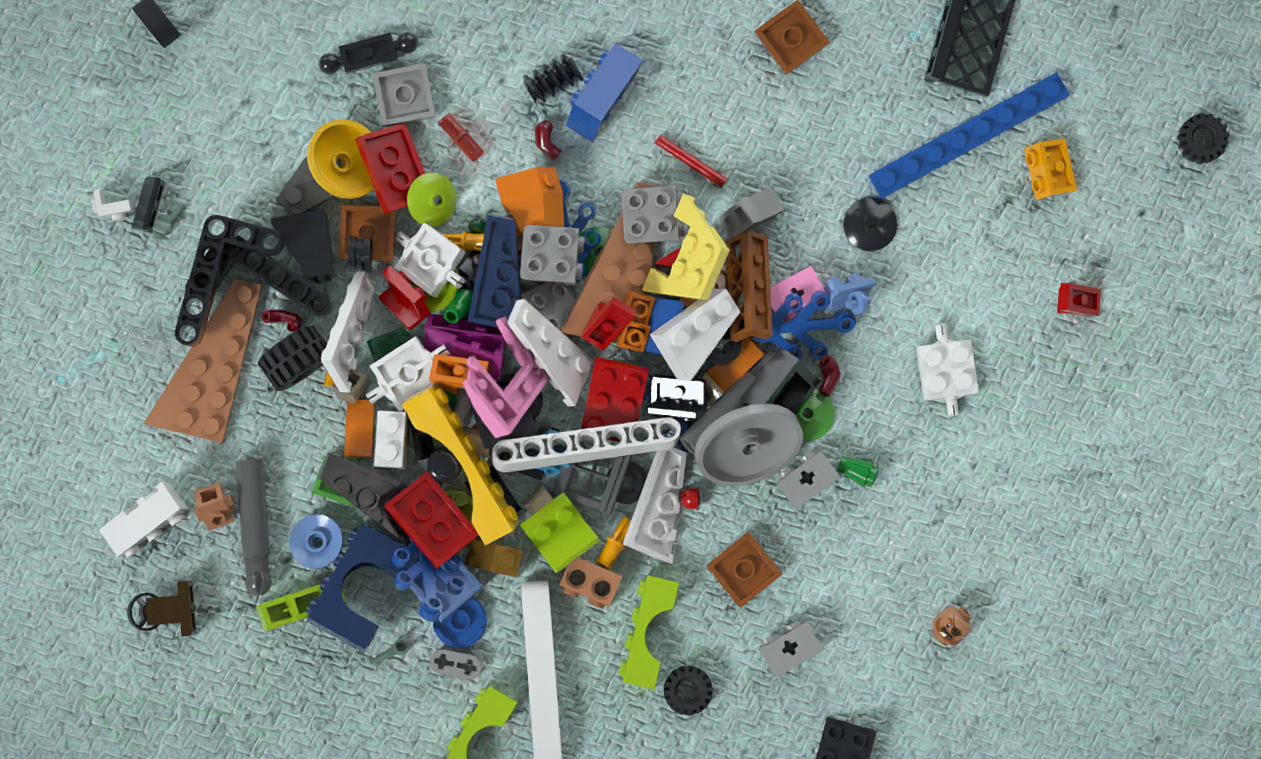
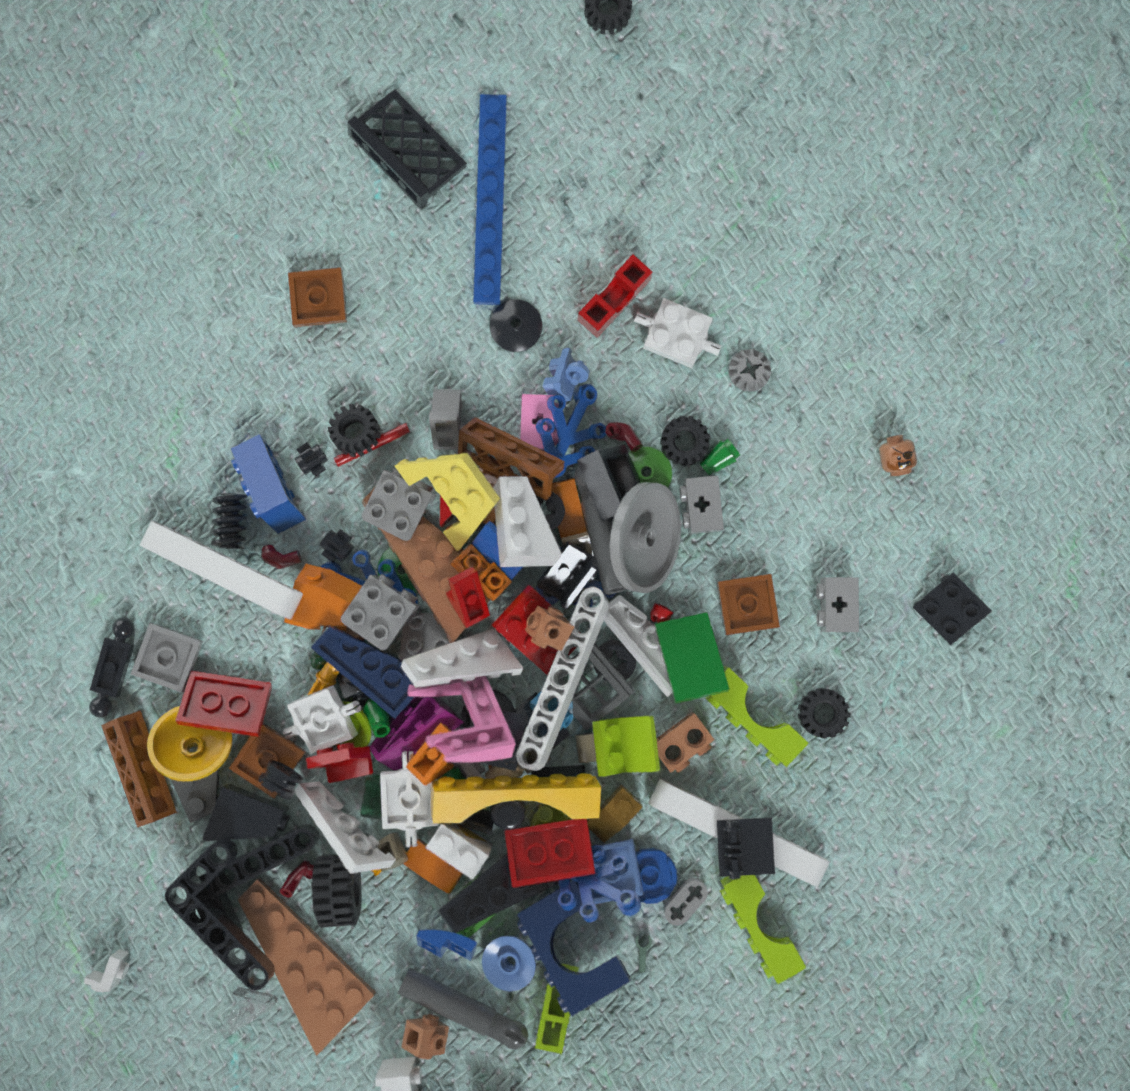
camera: 60 degrees left, 0 degrees up
black slope [132,177,165,233] -> none
sand green hand [153,203,185,236] -> none
lime dish [407,172,457,227] -> none
clear red axle [438,112,484,162] -> none
light orange axle [595,517,631,570] -> none
light orange bracket [1024,138,1077,200] -> none
red slope [1057,283,1101,316] -> none
none -> dark orange fence [101,710,177,827]
none -> white beam [140,520,303,619]
none -> black gear [294,442,328,476]
none -> black gear [320,529,354,563]
none -> black tyre [328,404,381,457]
none -> blue slope [416,930,477,961]
none -> nougat brick [525,606,574,651]
none -> red arch [578,254,653,338]
none -> green tile [654,612,729,704]
none -> black tyre [660,415,710,466]
none -> black hinge [716,817,775,879]
none -> light grey gear [728,348,772,392]

